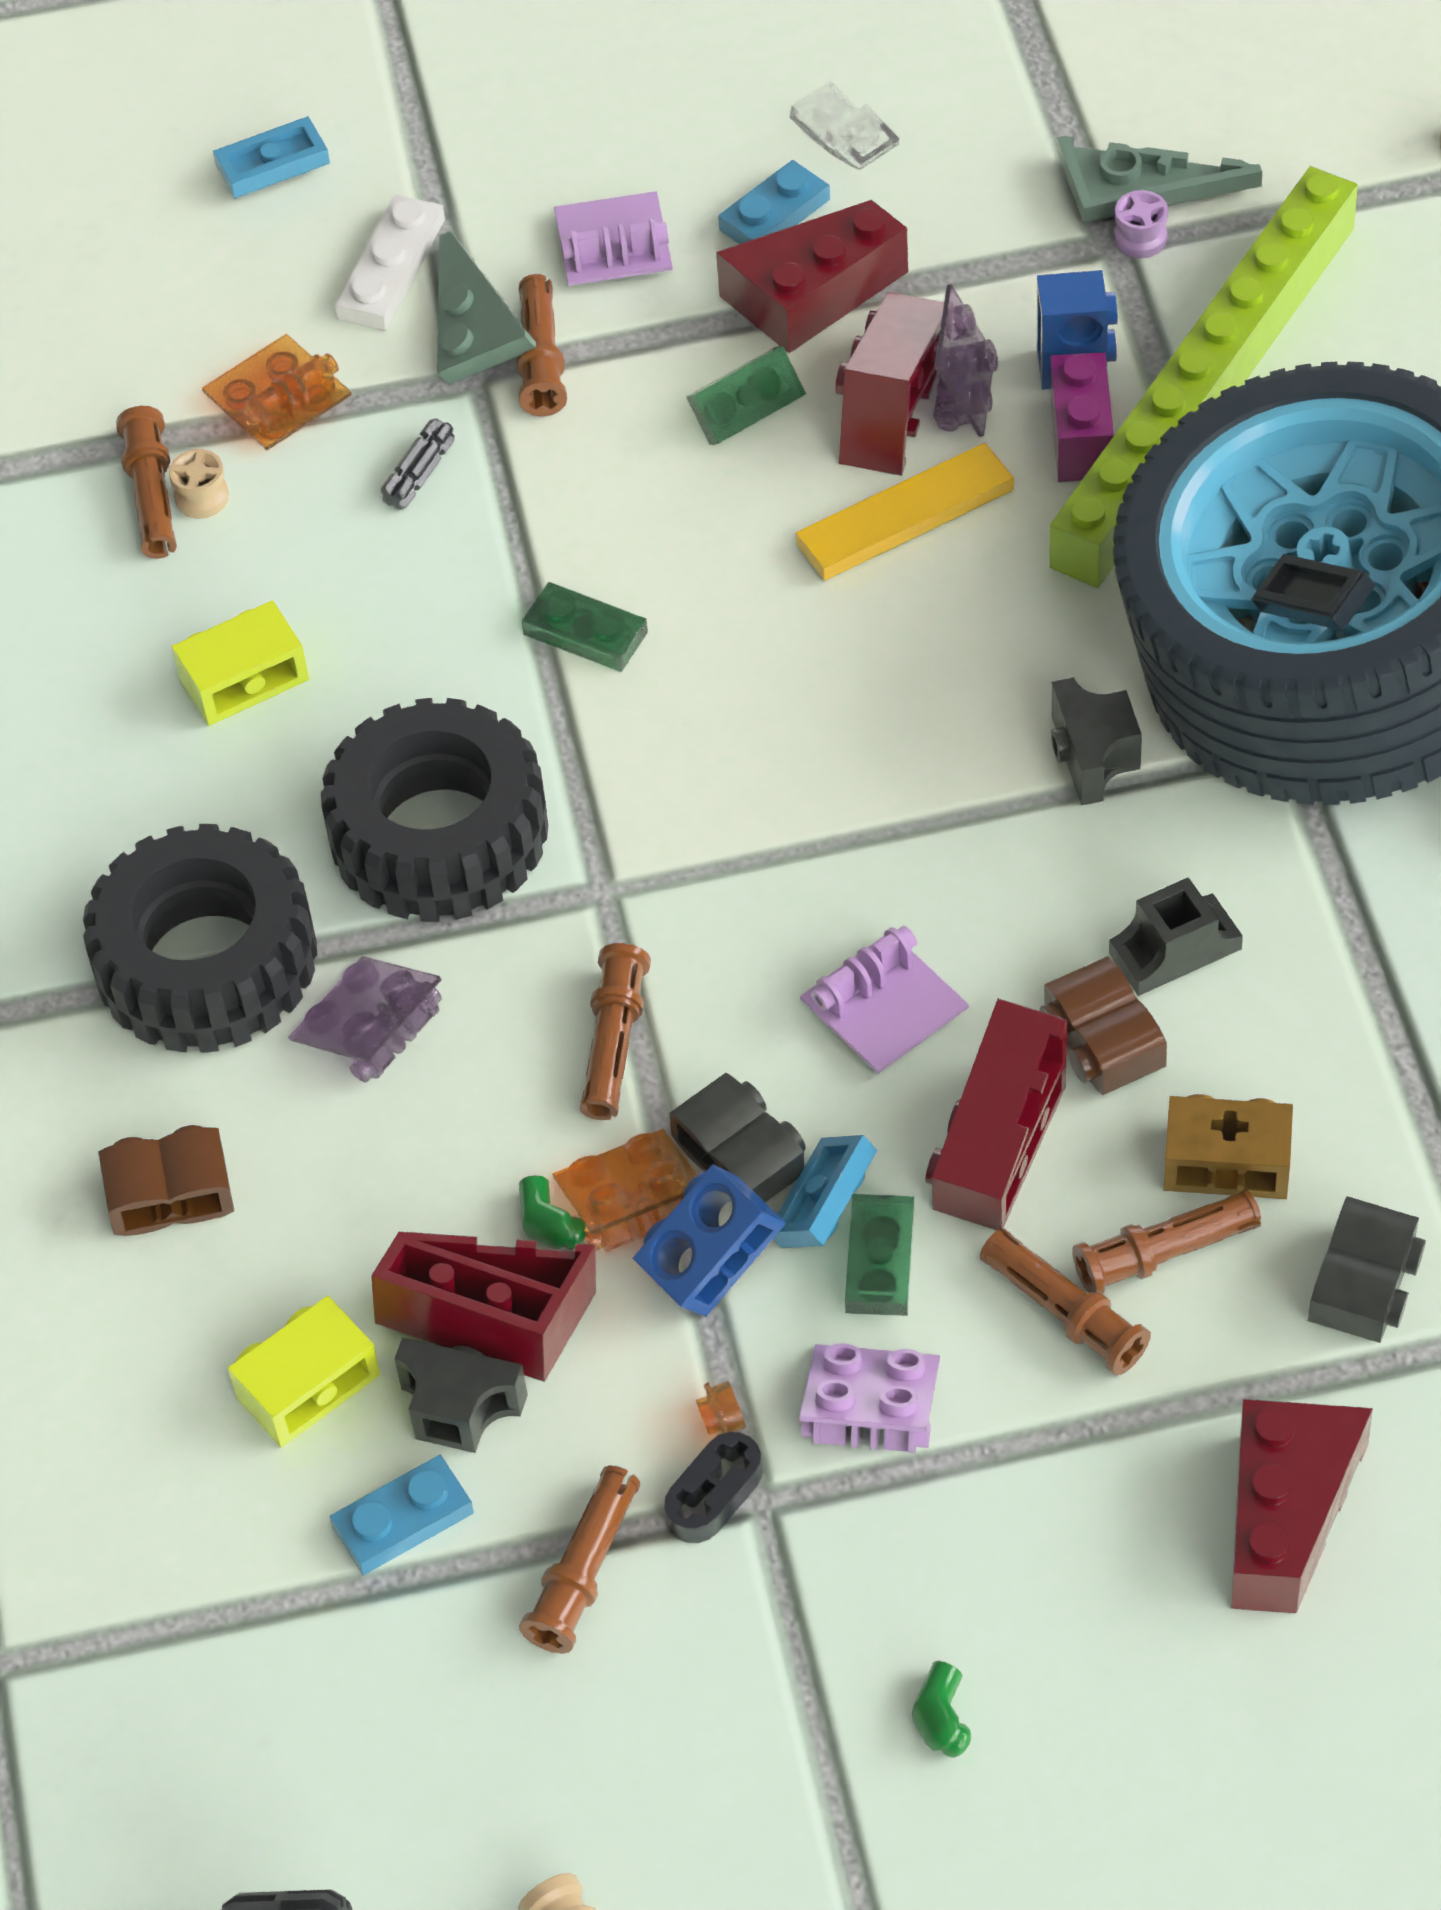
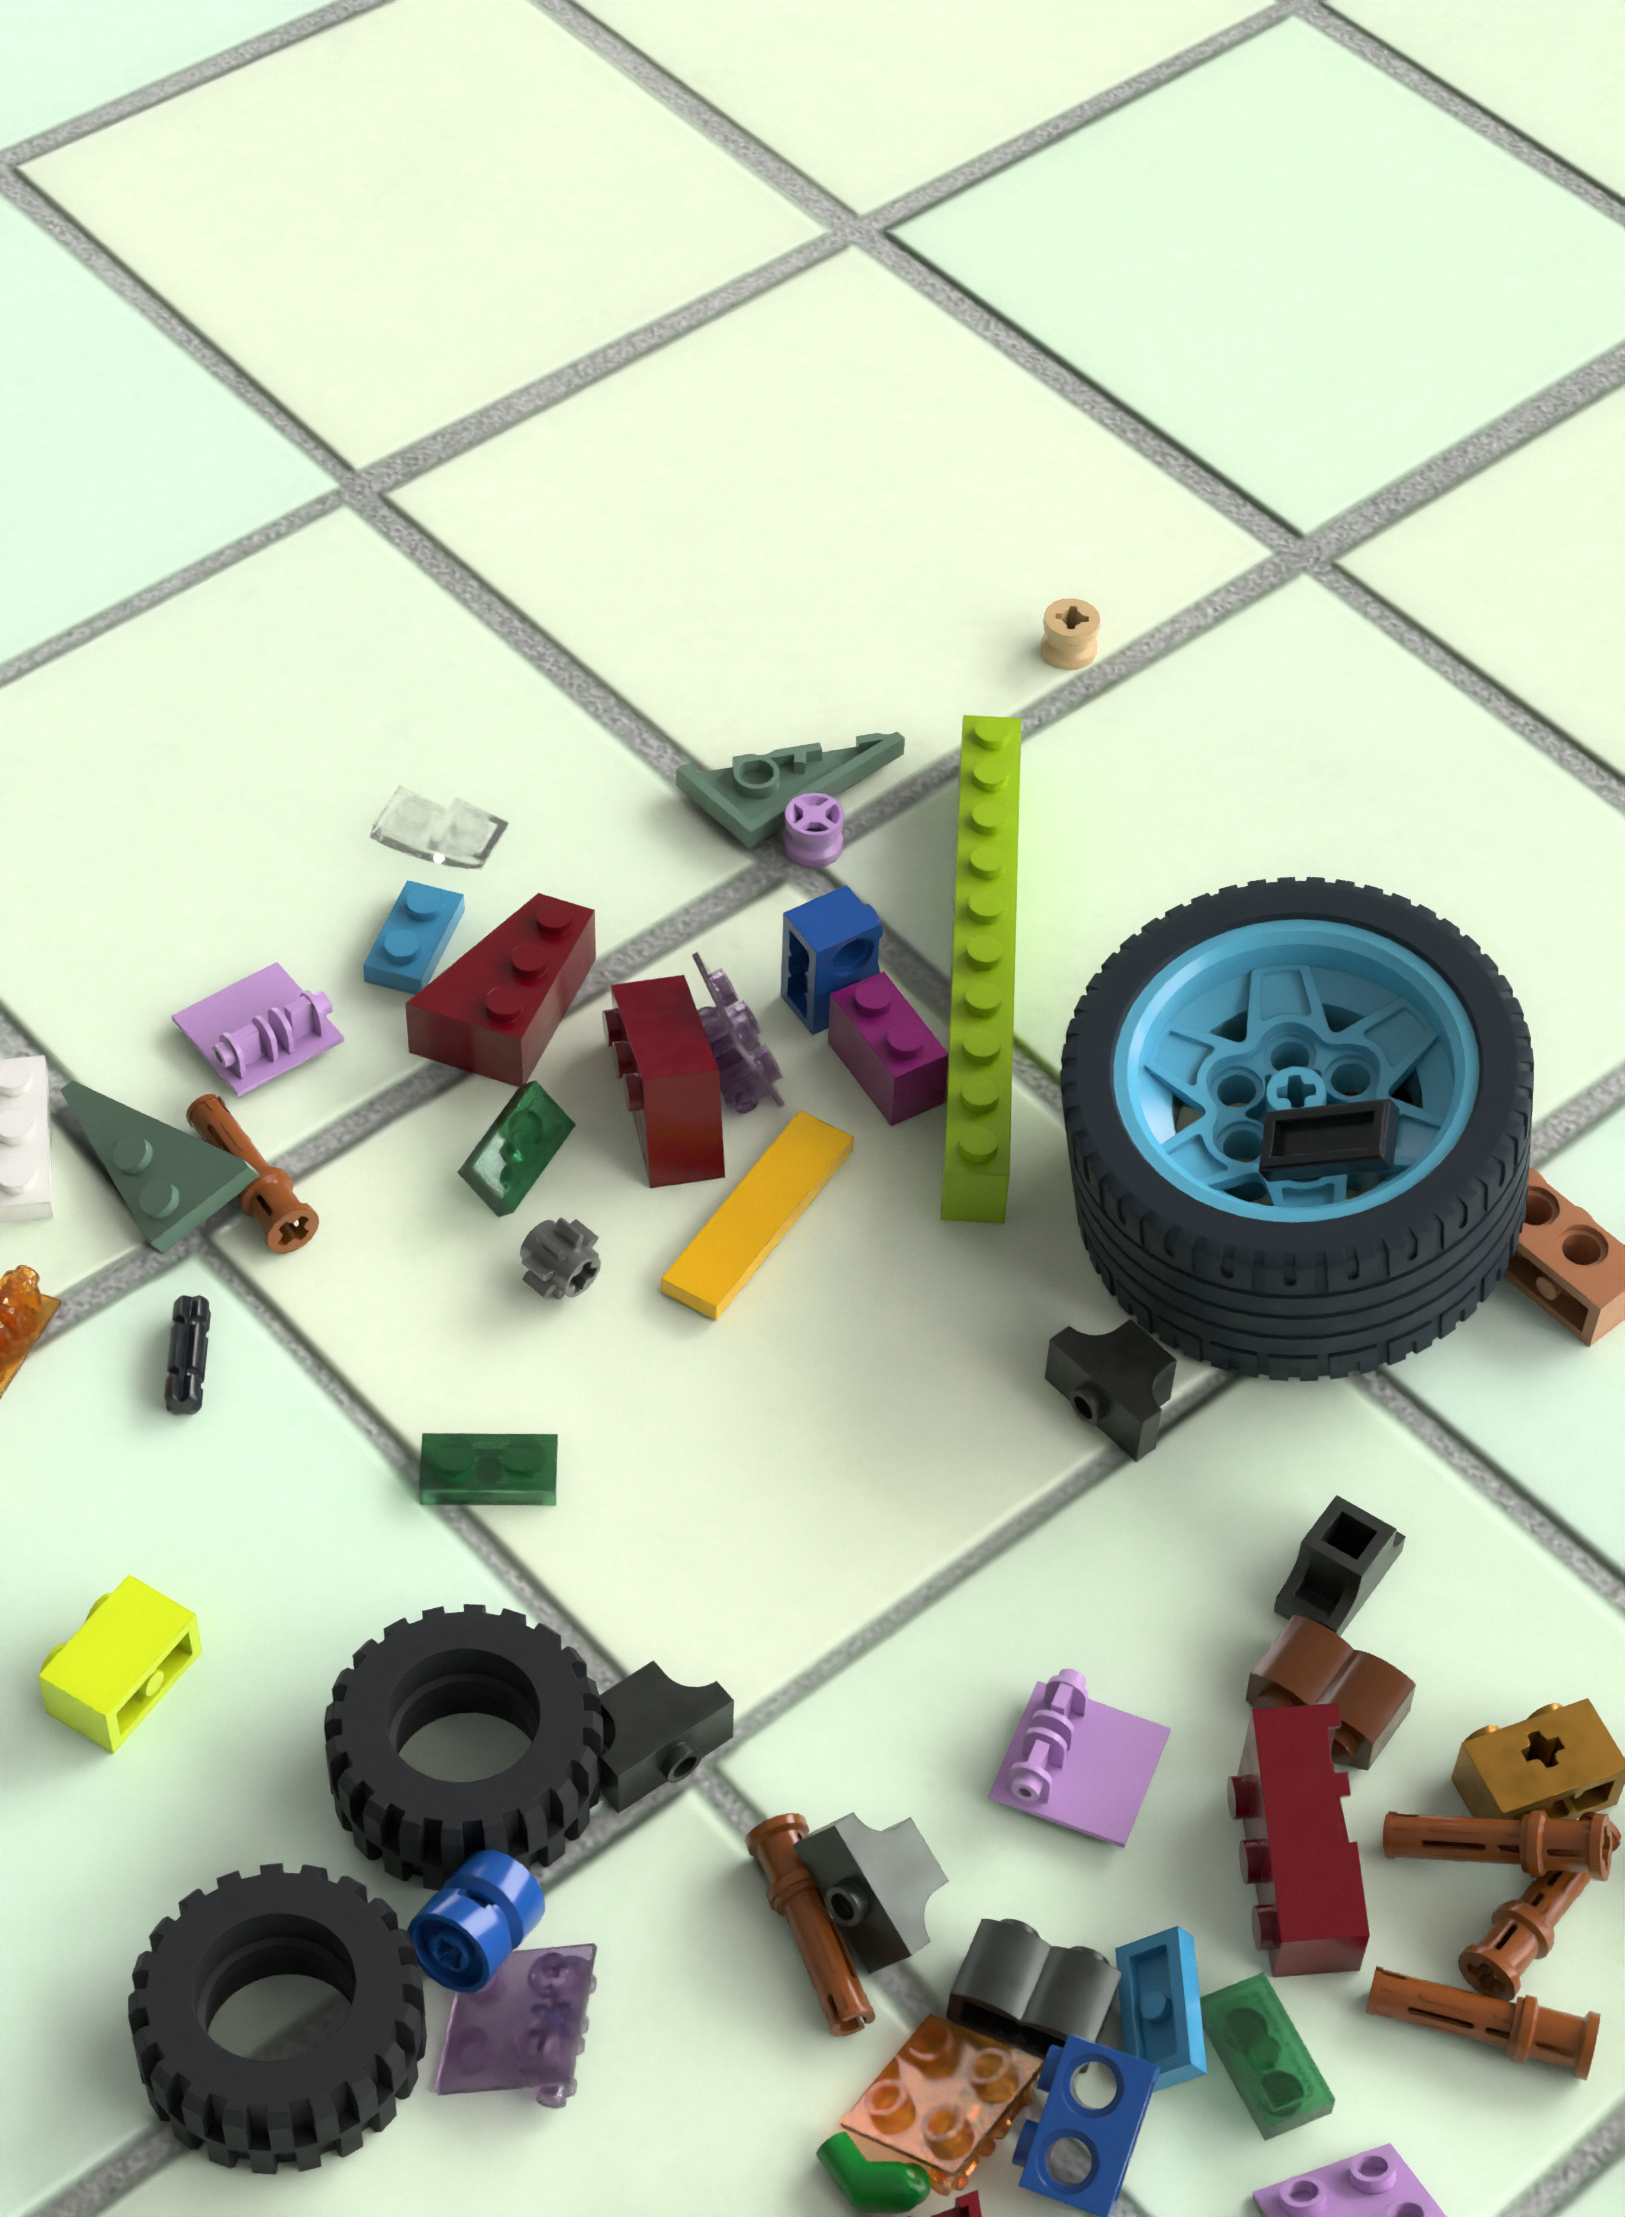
camera: 35 degrees left, 5 degrees down
none -> blue wheel [407,1850,545,1993]
none -> flat silver gear [520,1217,601,1299]
none -> pearl dark grey brick [600,1660,734,1813]
none -> brick [793,1812,949,1974]
none -> dark orange pin [1383,1810,1612,1881]

